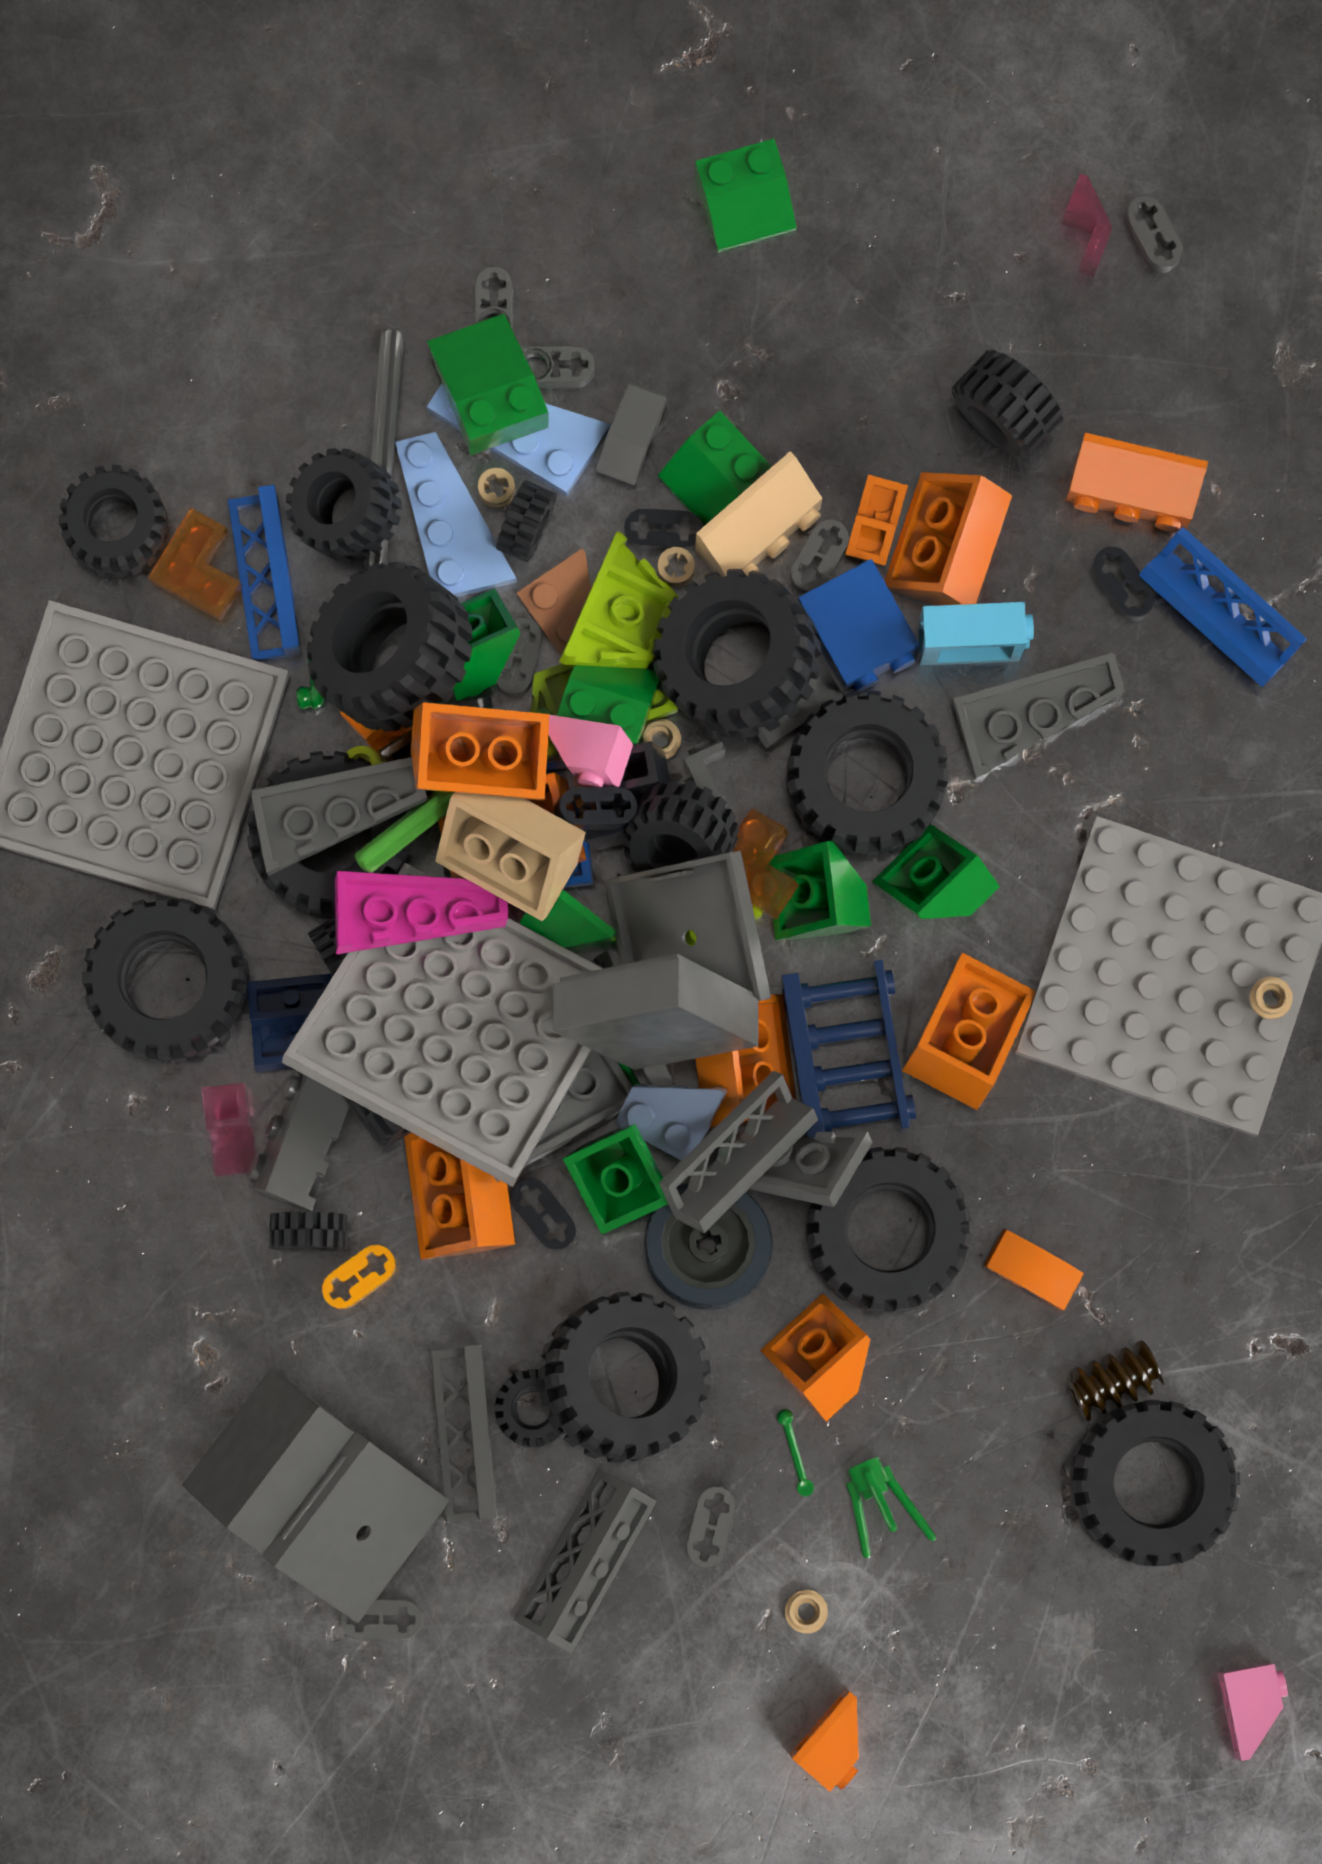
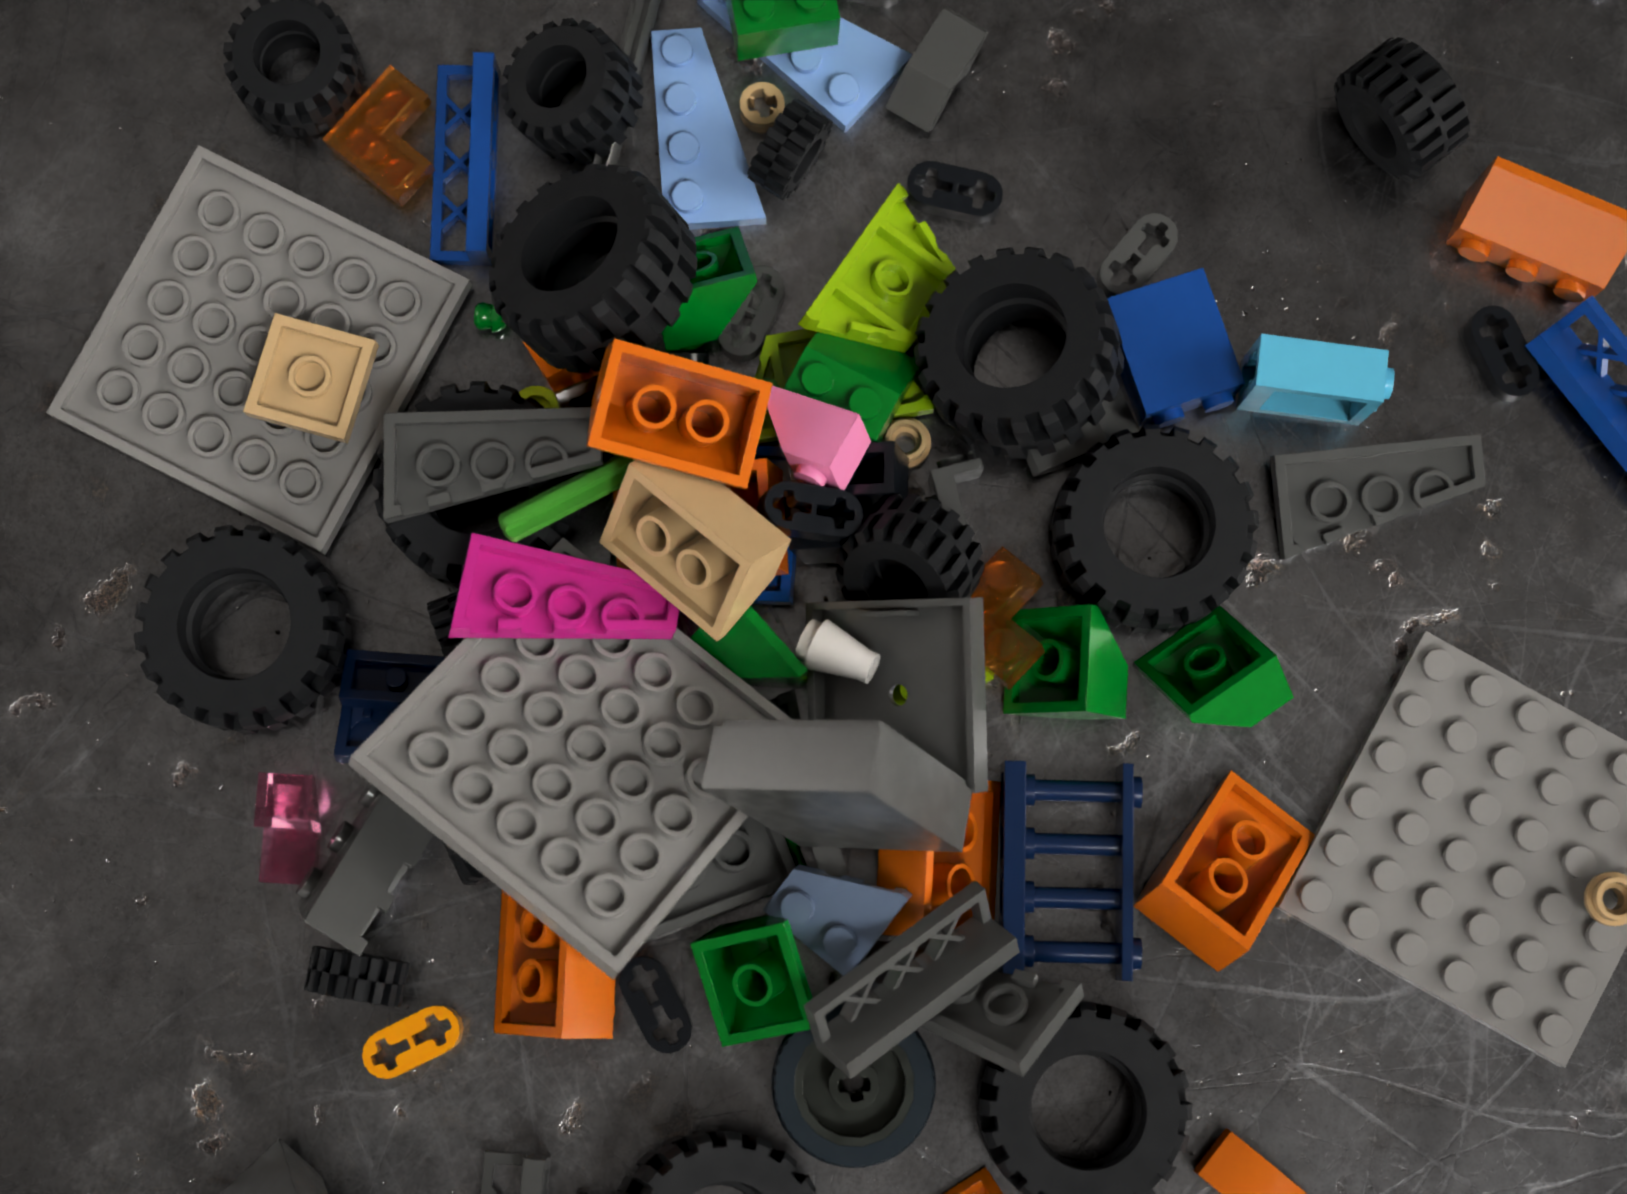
camera: 10 degrees right, 0 degrees up
nougat wing [516,549,591,657] -> none
green slope [657,411,772,527] -> none
tan bush [658,547,695,588] -> none
tan slope [695,451,822,577] -> none
orange slope [845,474,908,565] -> none
orange slope [884,472,1012,606] -> none
none -> tan plate [243,313,379,444]
none -> white cone [795,619,880,684]

